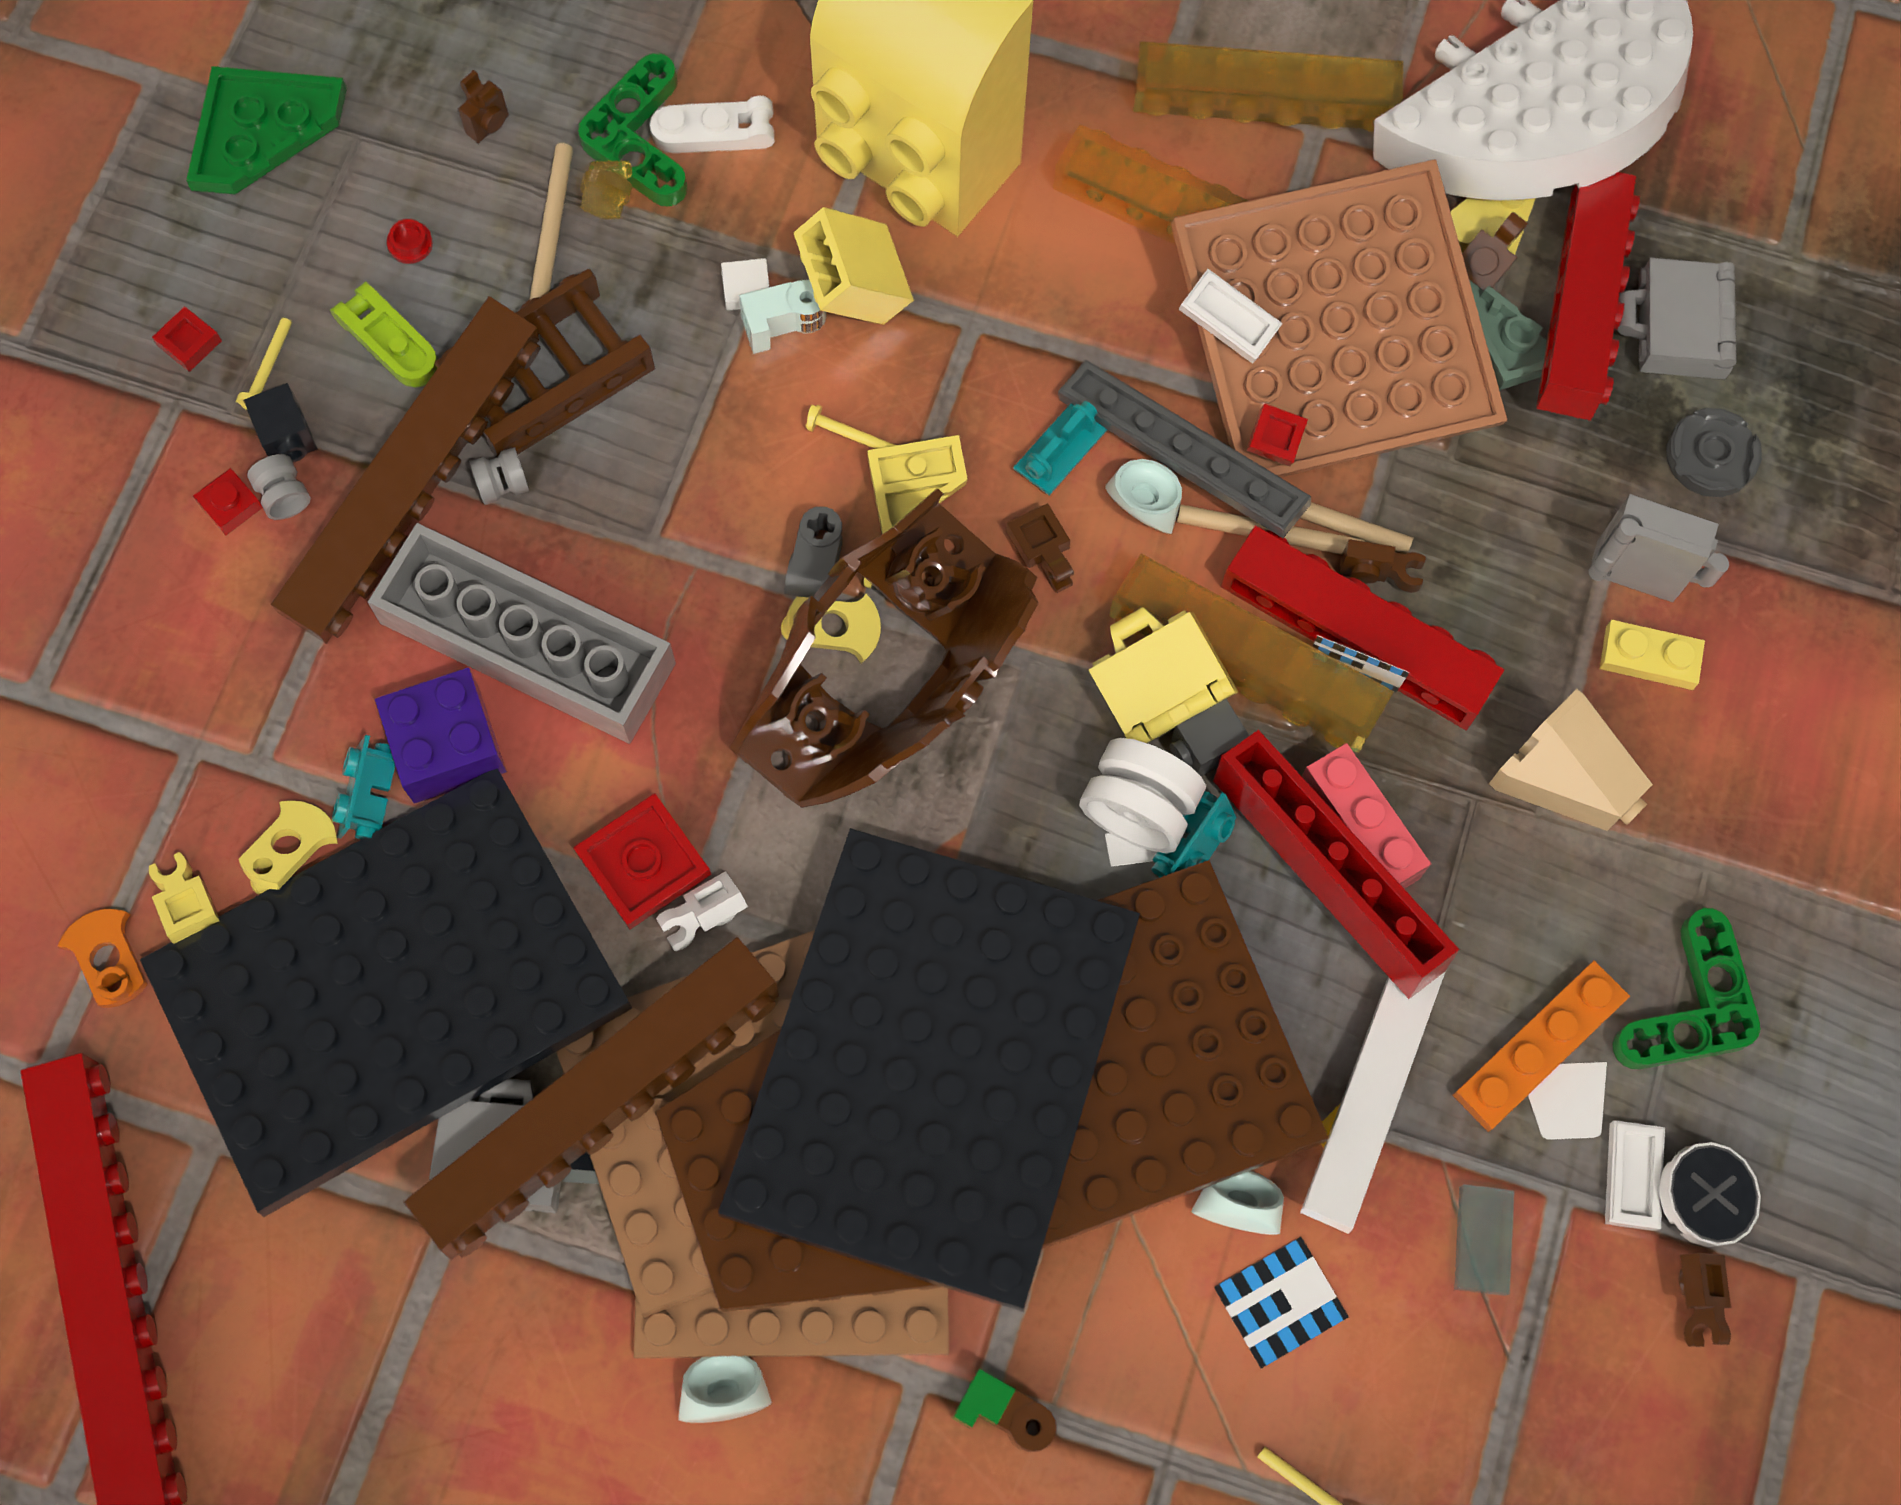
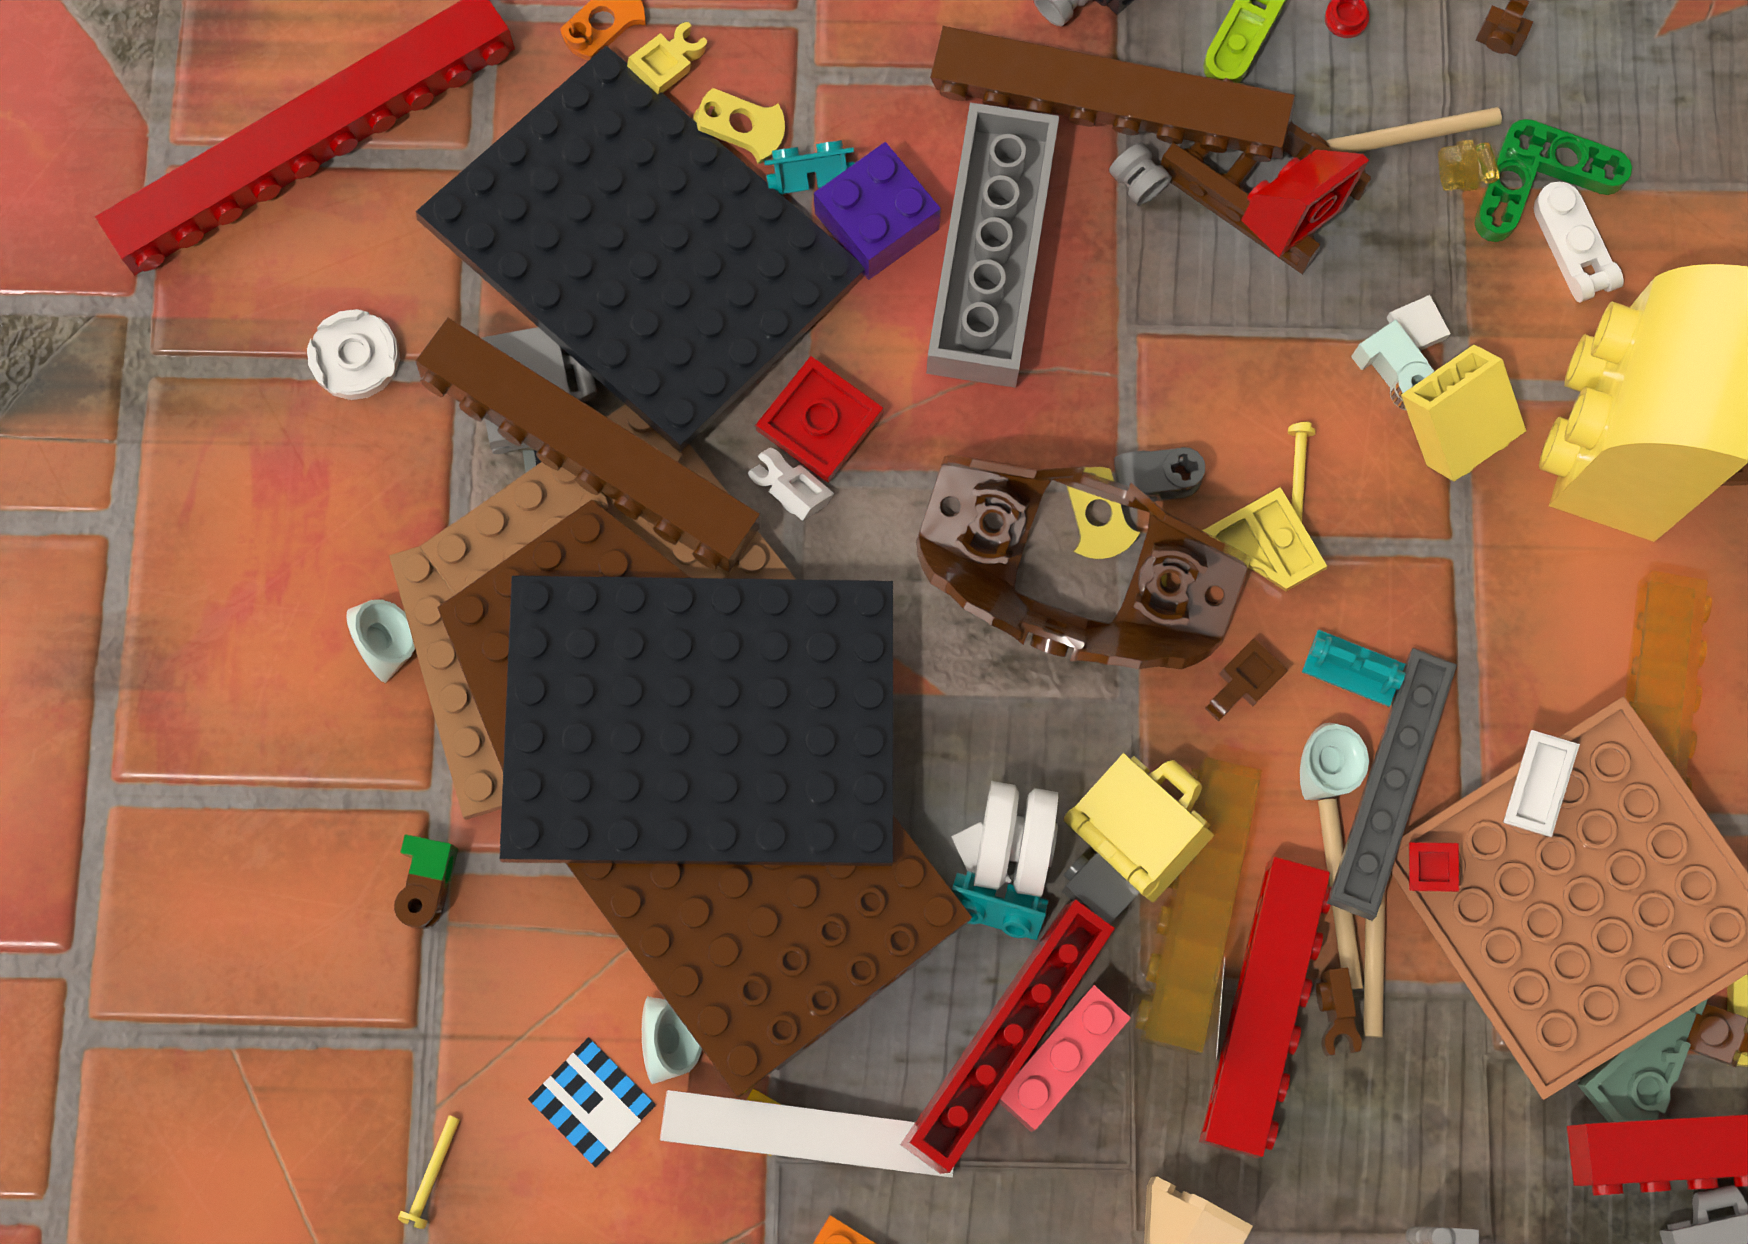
camera: 75 degrees right, 5 degrees up
none -> white tile [307,309,400,400]
none -> red slope [1241,149,1369,257]

